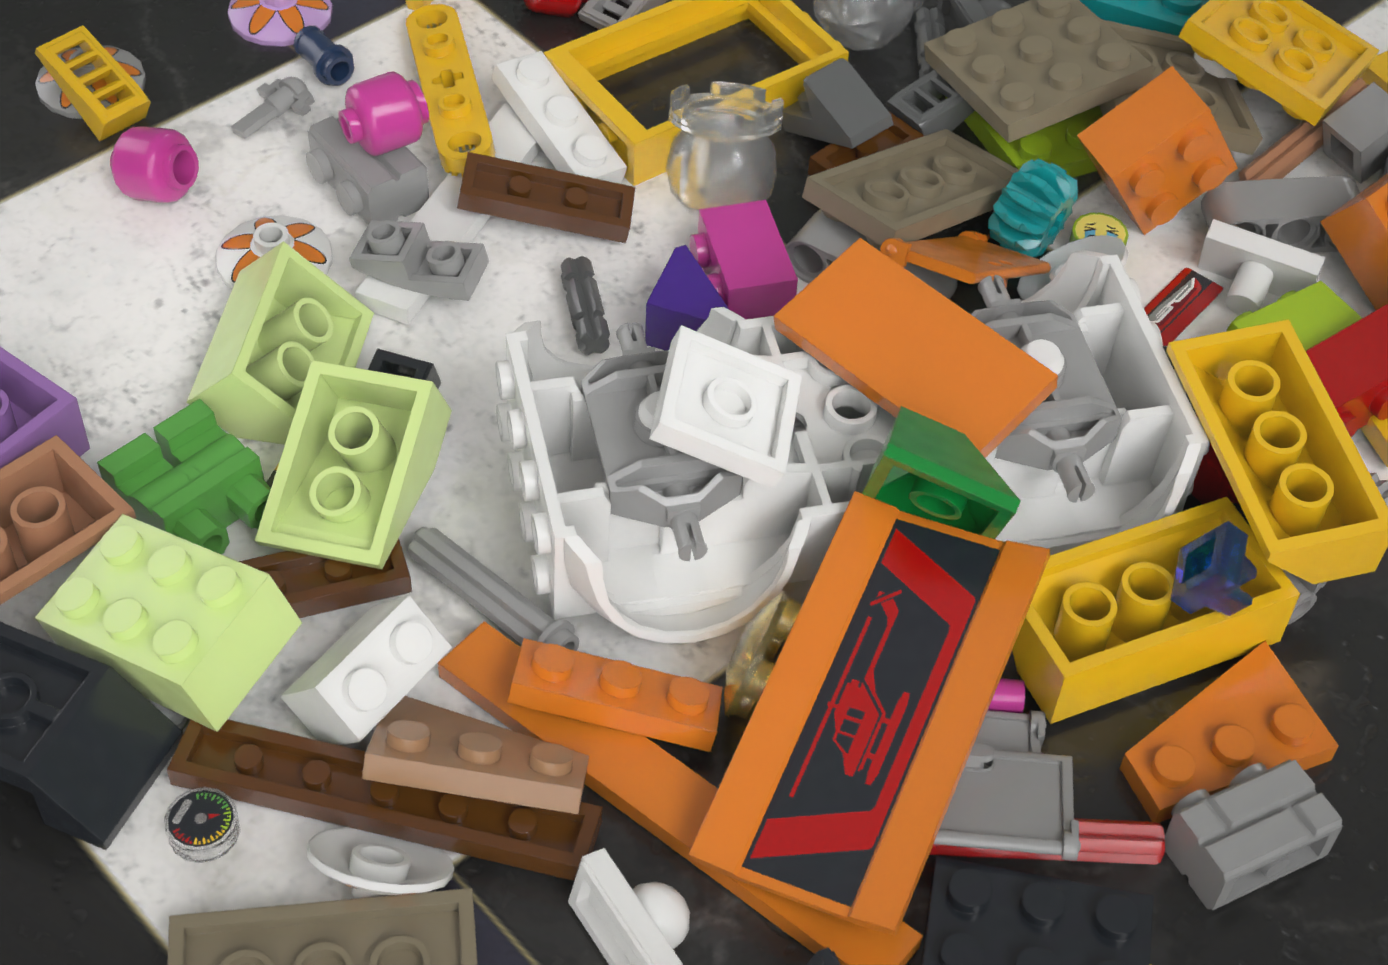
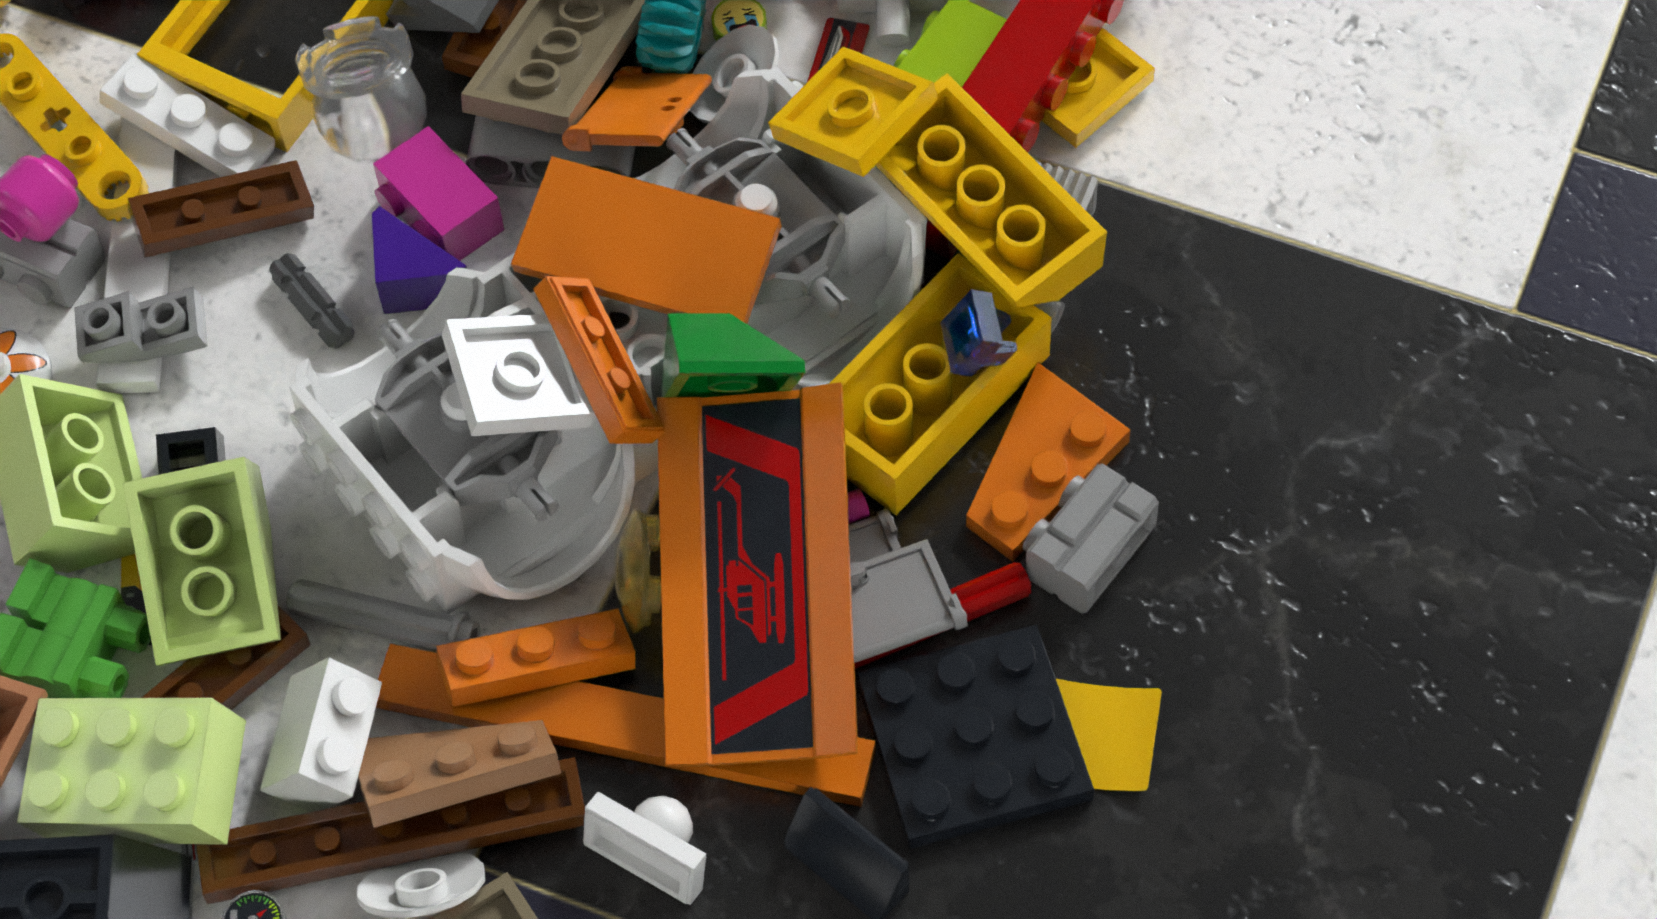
camera: 20 degrees left, 10 degrees up
none -> orange tile [533,276,666,444]
none -> yellow plate [768,47,938,177]

